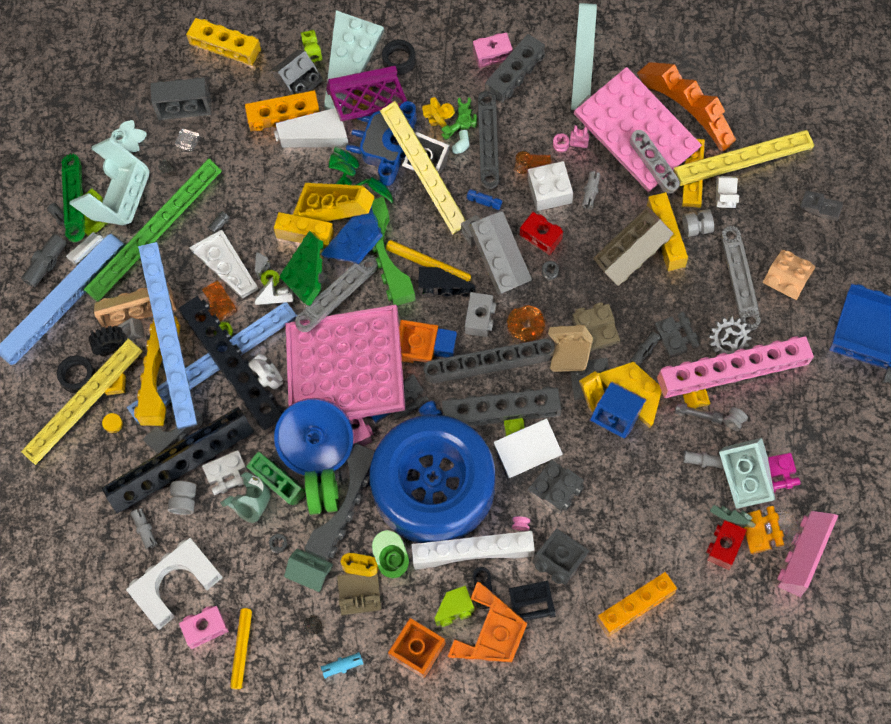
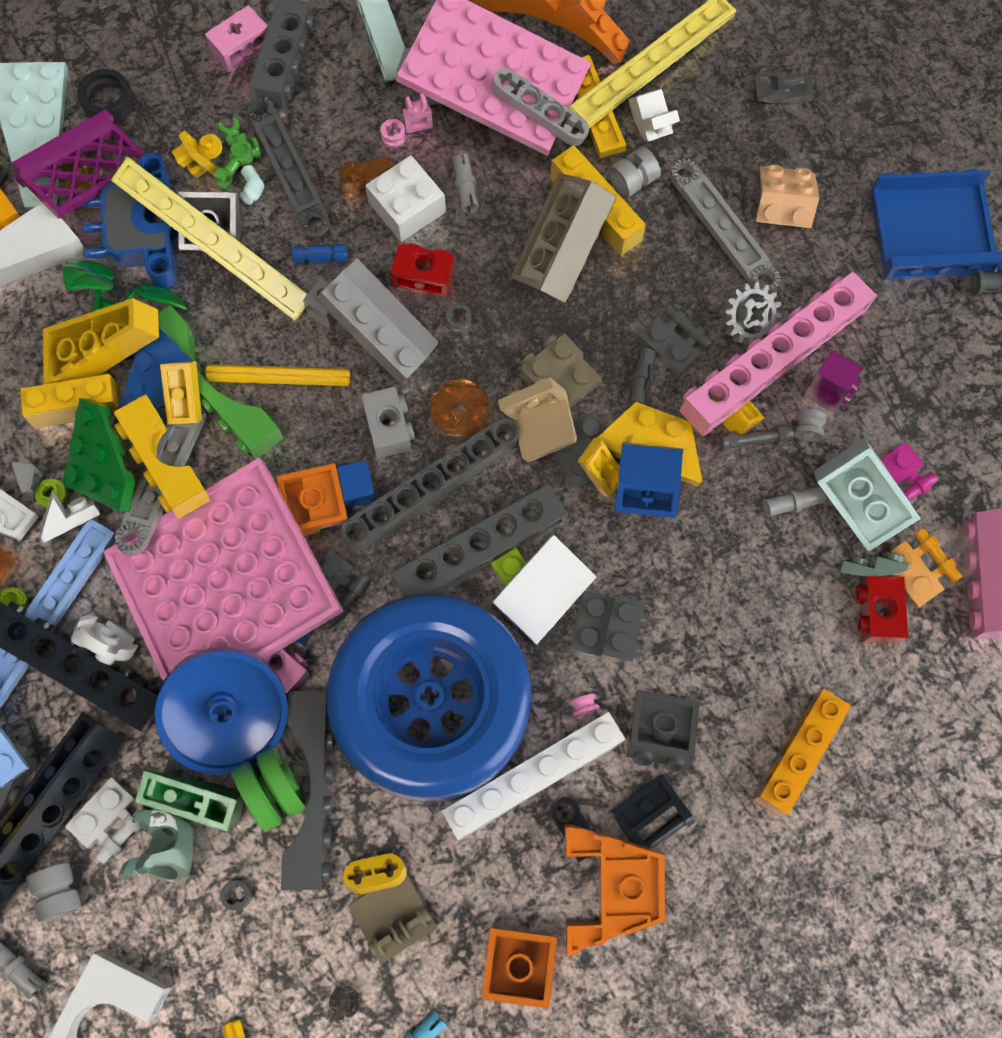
camera: 30 degrees left, 5 degrees up
sand green panel [284,549,333,592] -> none
bright green piece [372,530,409,578] -> none
black slope [418,267,475,297] -> none
blue wheel [418,401,443,415] -> none
lime slope [434,585,474,627] -> none
none -> yellow arch [114,394,211,520]
none -> yellow slope [160,361,202,424]
none -> magenta brick [803,350,863,414]

